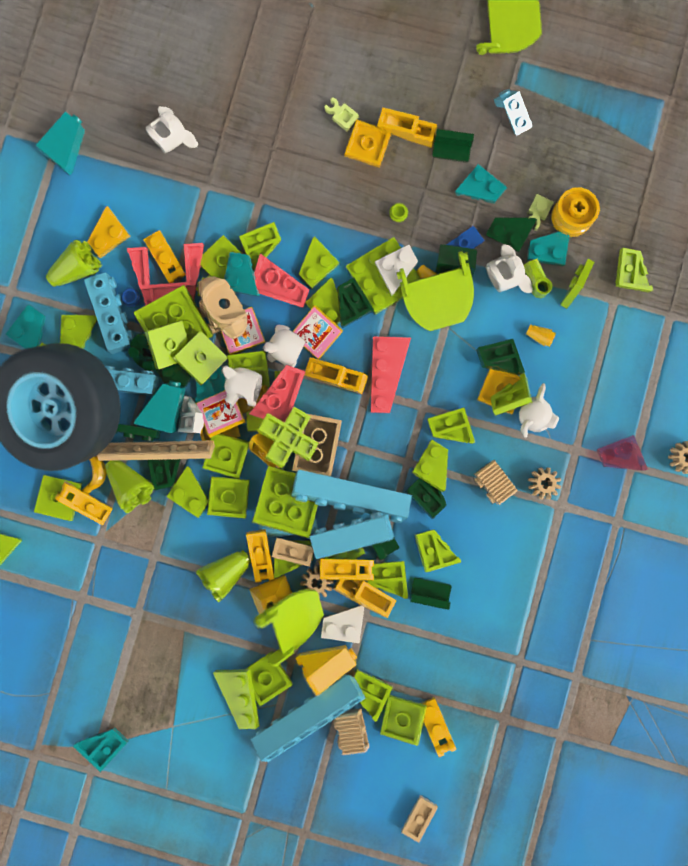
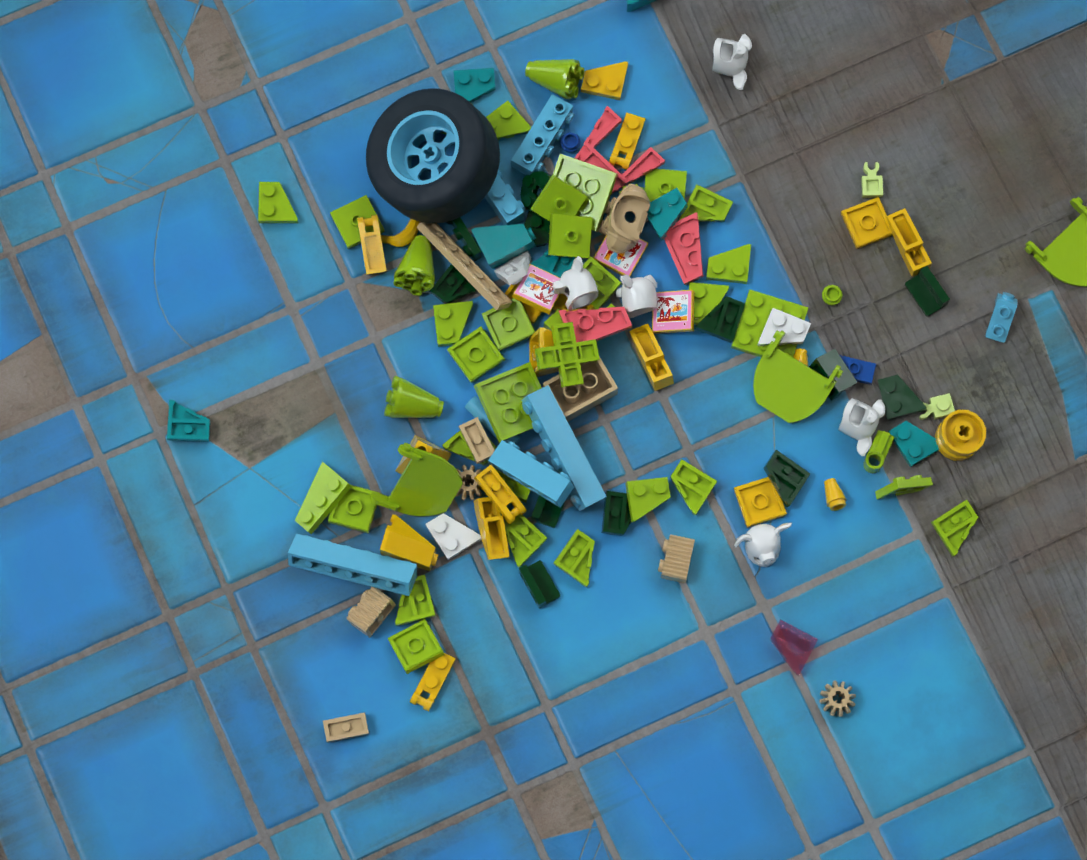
camera: 45 degrees right, 10 degrees down
yellow plate [246,529,275,583] -> none
coral wing [371,337,411,413] -> none
teal wing [455,164,507,204] -> none
lime wing [491,373,532,415] -> none
tan gear [528,467,561,500] -> none

